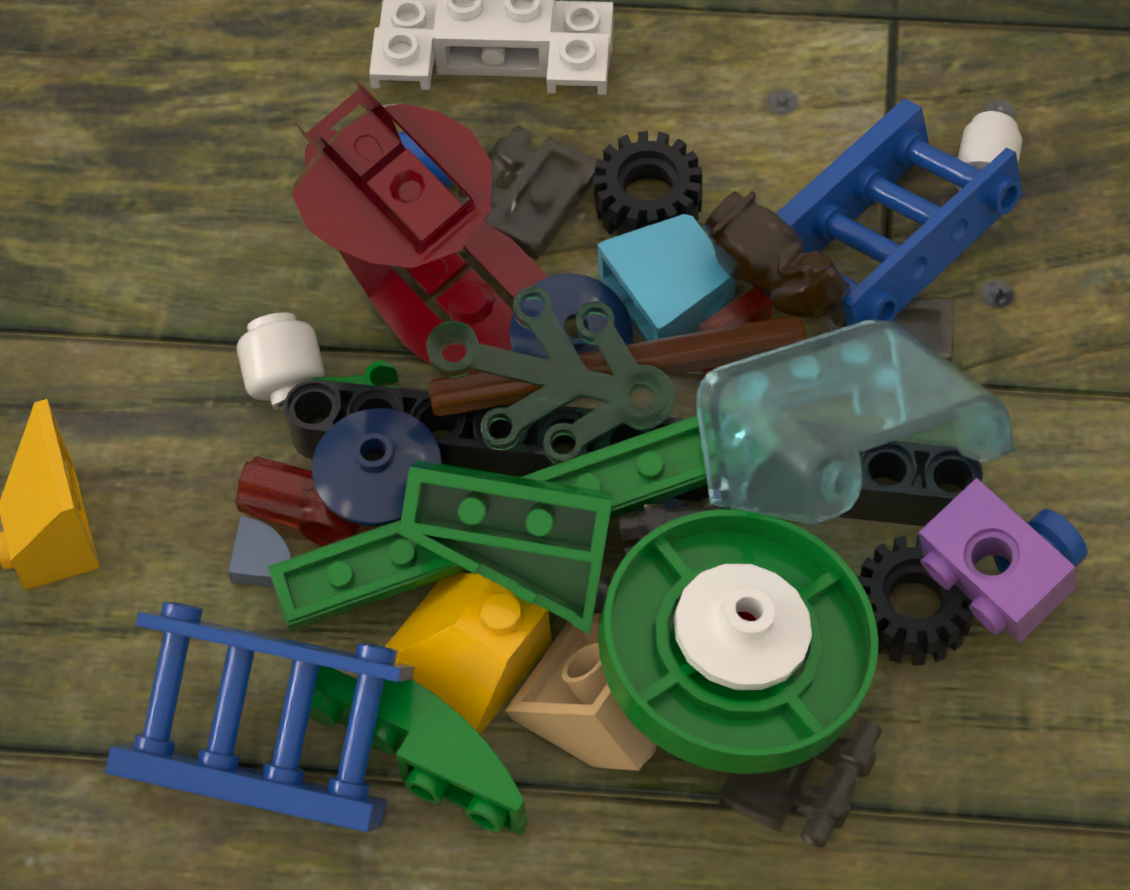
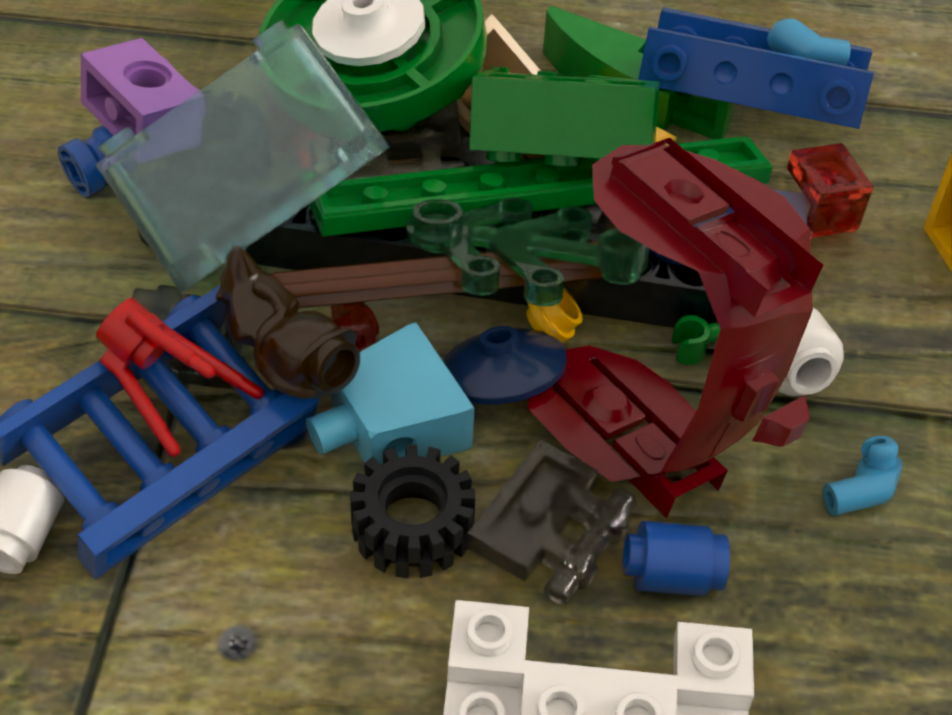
camera: 175 degrees right, 10 degrees down
none -> red plant [96,297,264,457]
none -> dark azure arm [767,18,851,66]
none -> clear red bracket [787,143,874,237]
none -> dark azure arm [822,436,902,516]

